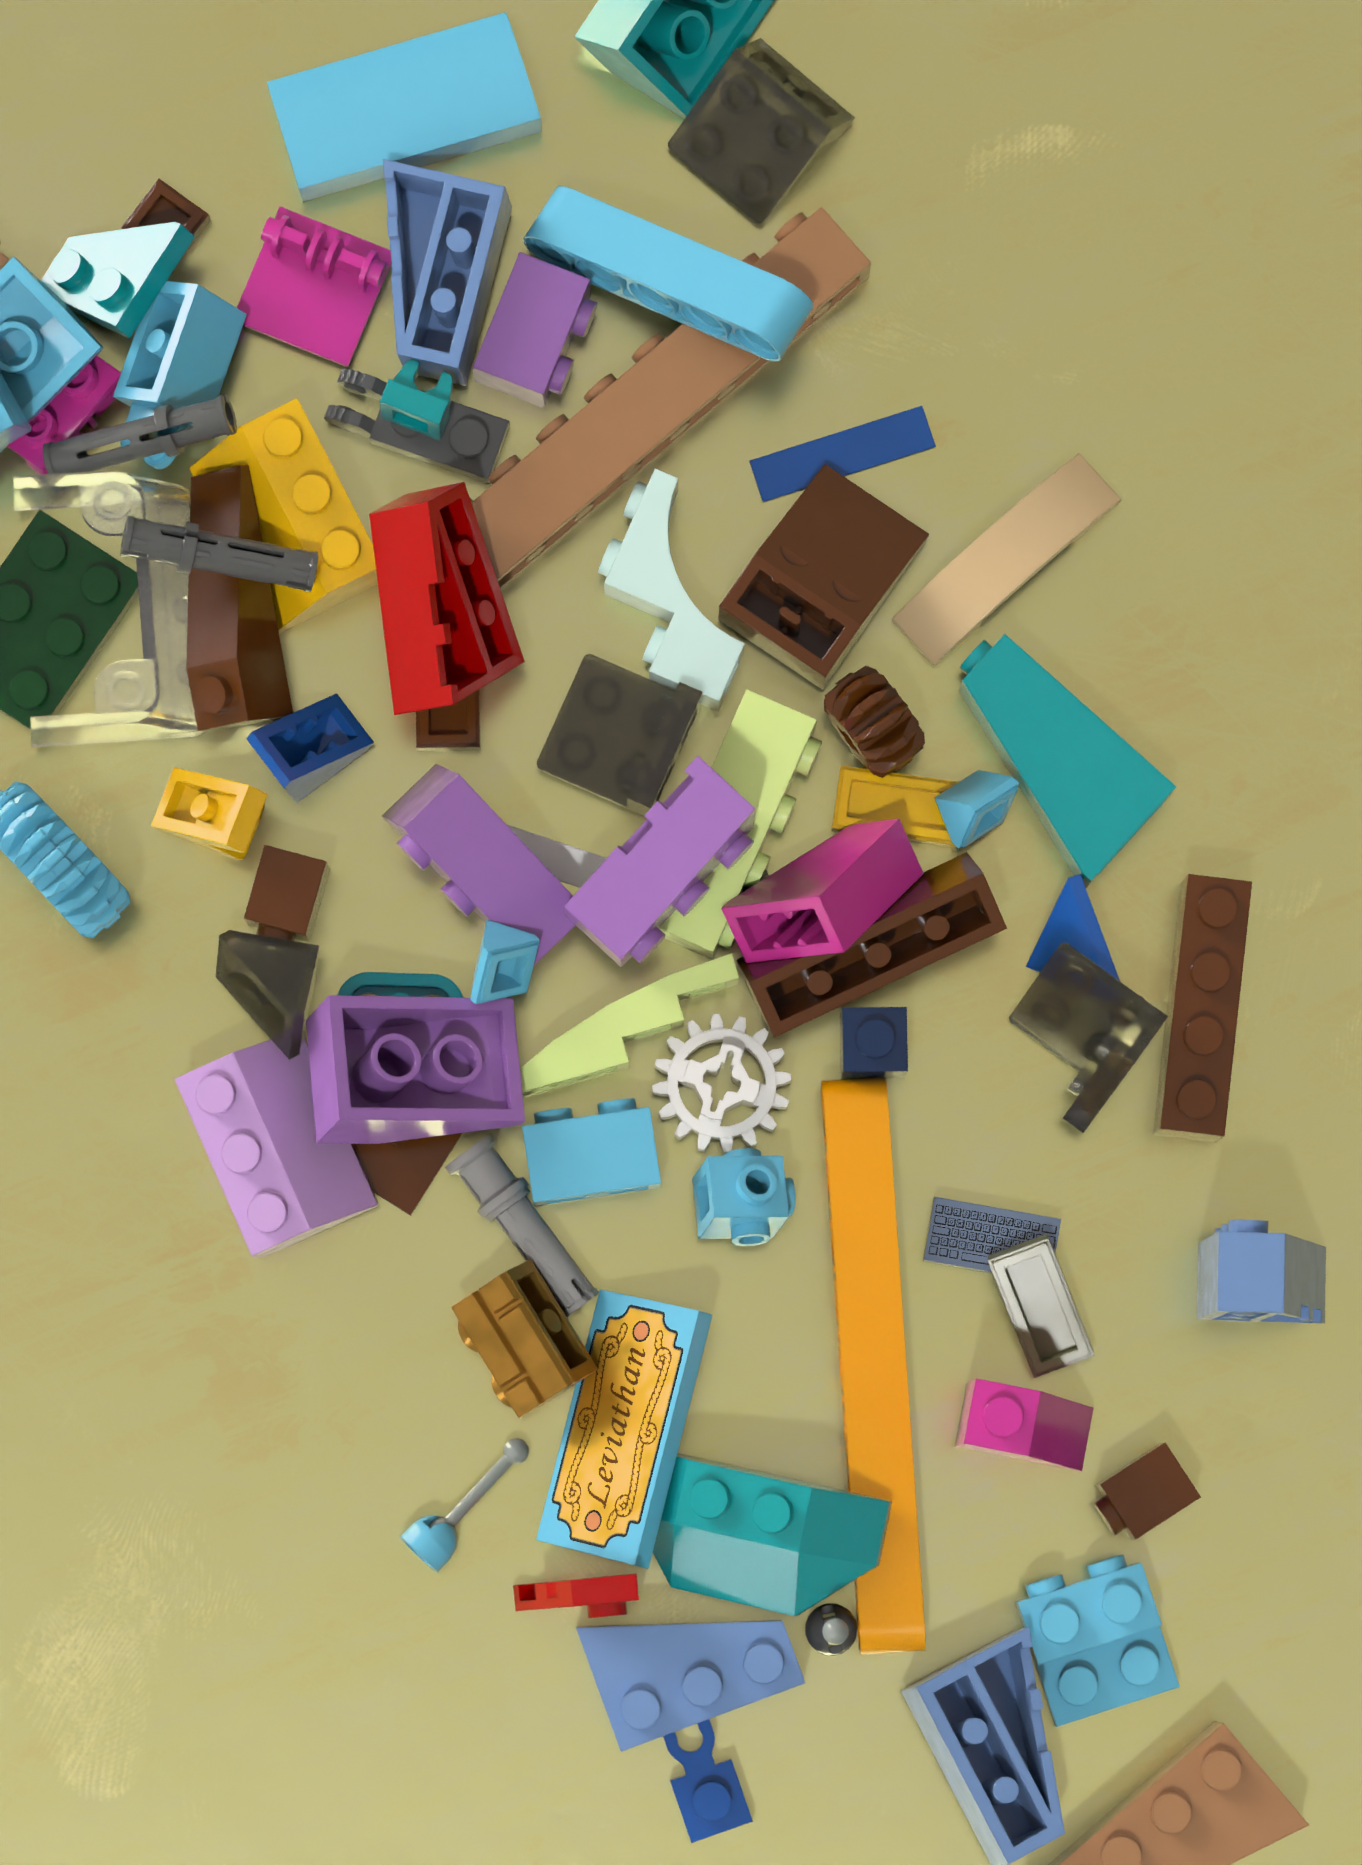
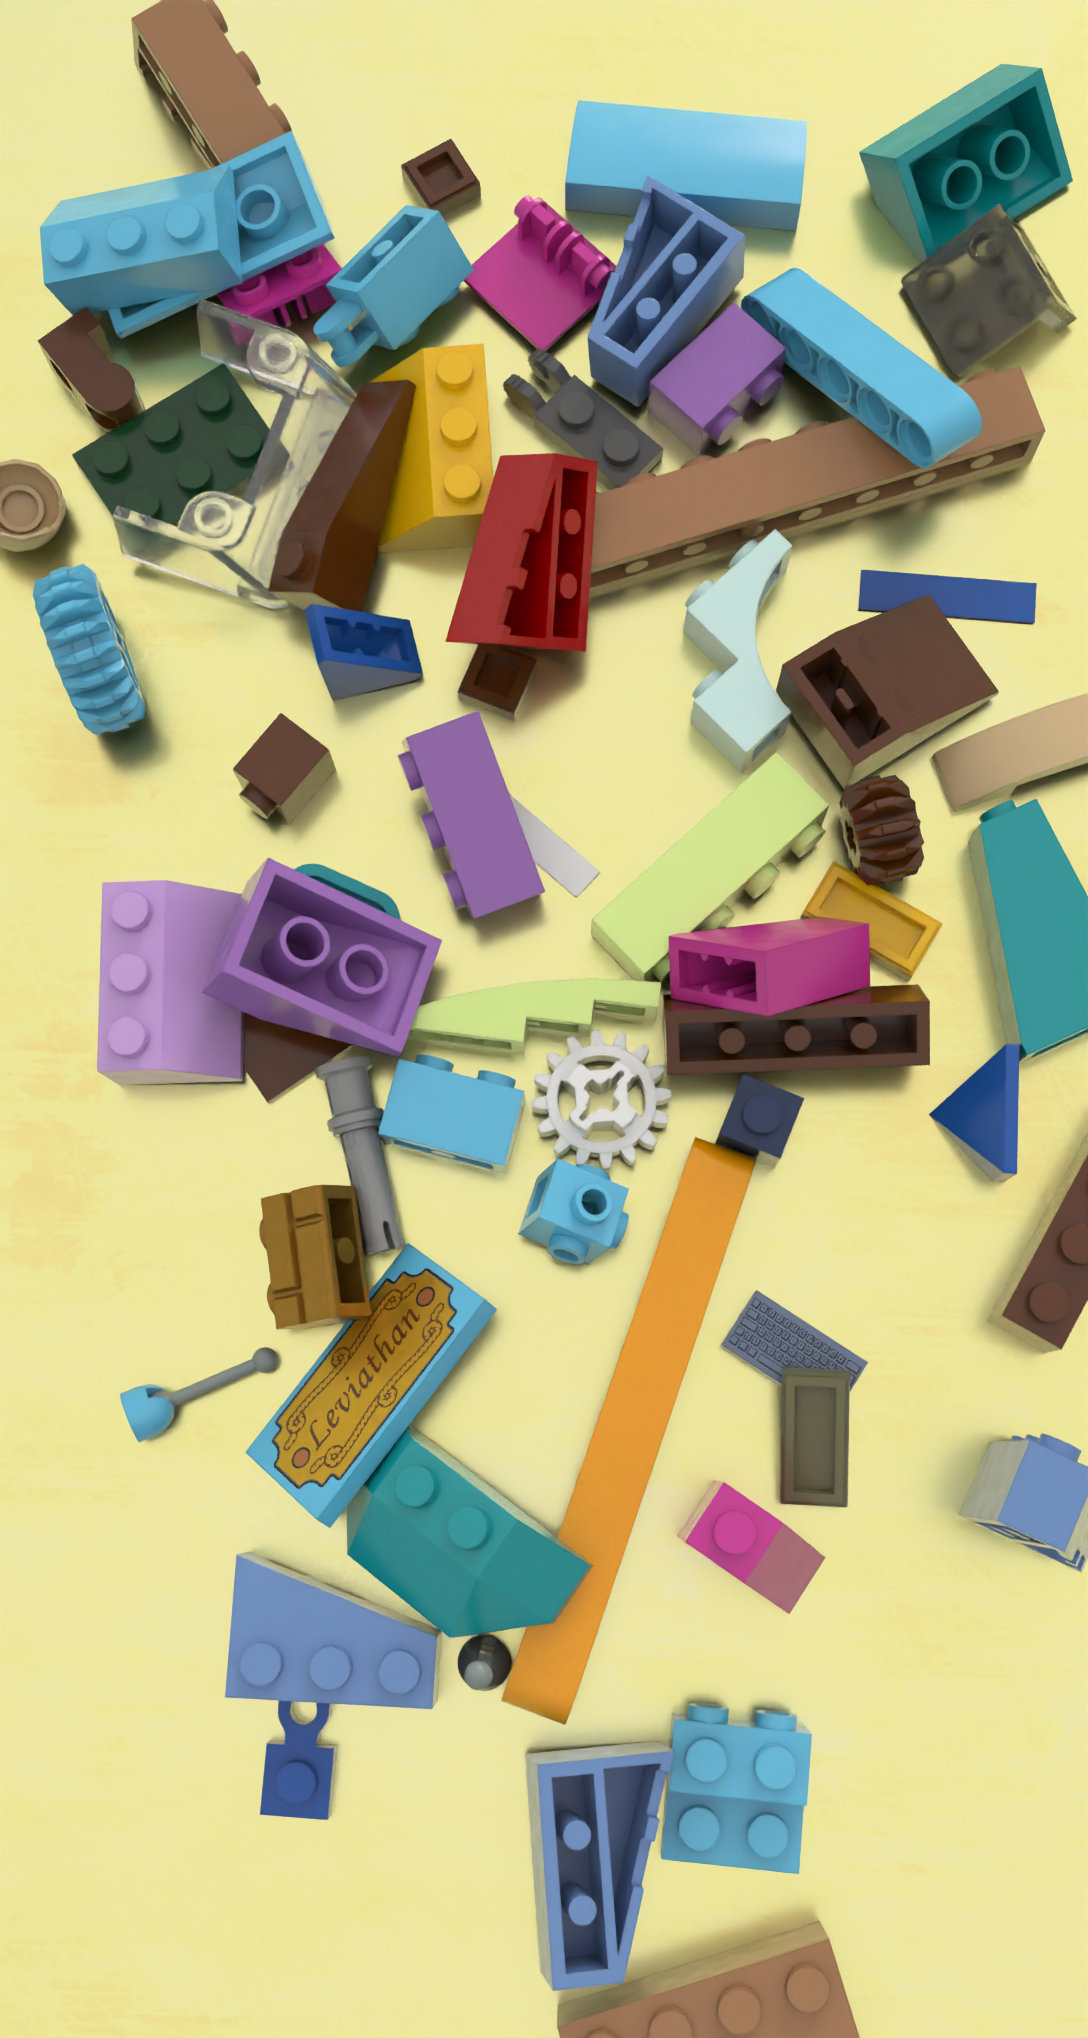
camera: 30 degrees right, 5 degrees down
wing [41,222,195,338] -> none
dark grey pin [42,394,237,483] -> none
dark grey pin [120,515,318,592] -> none
yellow slope [151,767,268,859] -> none
clear smoke slope [215,930,319,1060] -> none
teal tile [379,359,453,441] -> none
medium azure slope [470,920,540,1004] -> none
red wing [513,1573,639,1618] -> none
clear smoke bracket [537,654,703,816] -> none
medium lavender wedge [564,756,755,968] -> none
medium azure slope [935,770,1019,849] -> none
clear smoke bracket [1009,943,1168,1133] -> none
reddish brown brick [1094,1442,1201,1540] -> none

